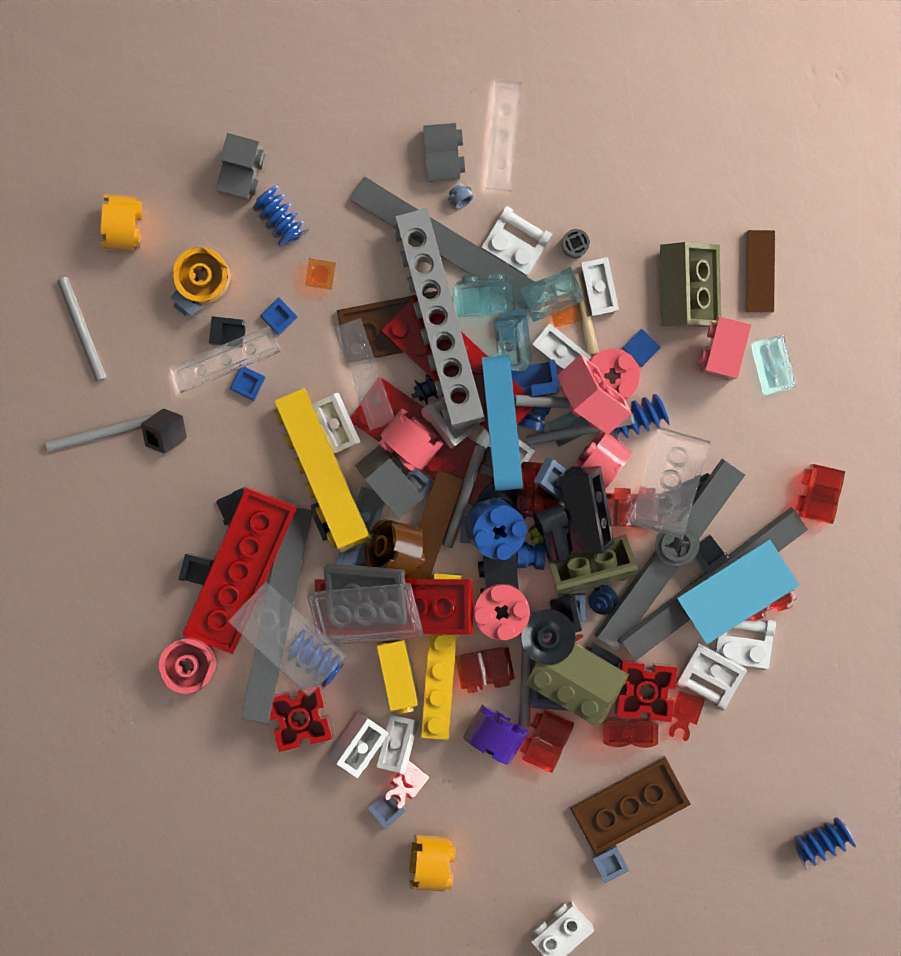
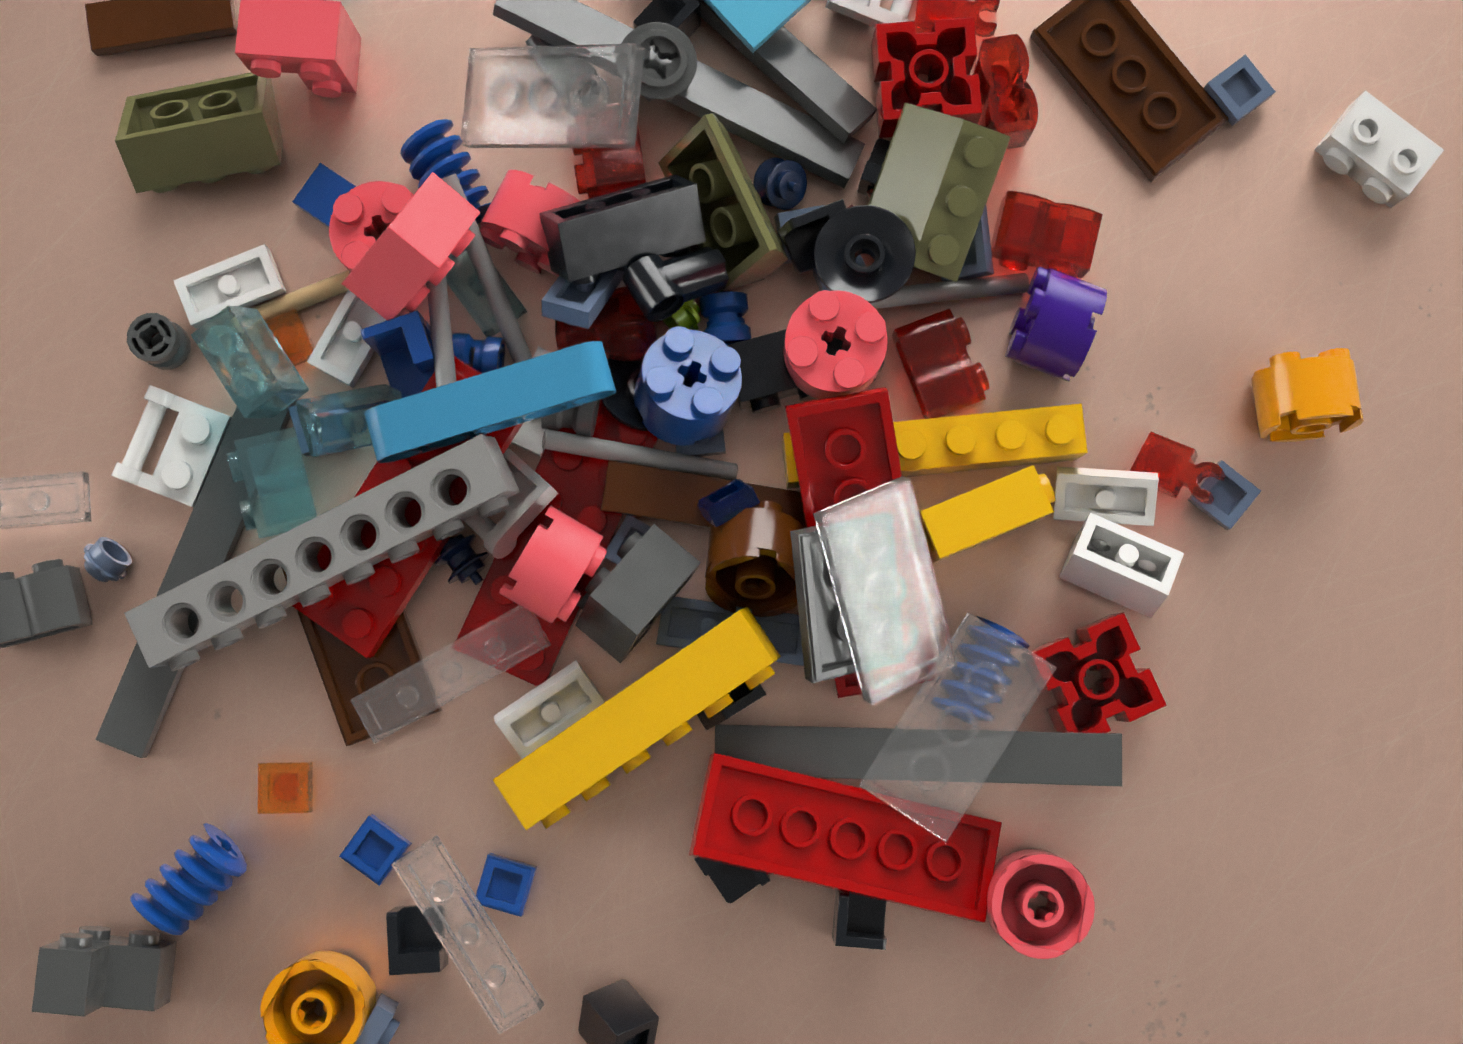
camera: 100 degrees left, 5 degrees down
none -> clear blue tile [697,479,760,527]

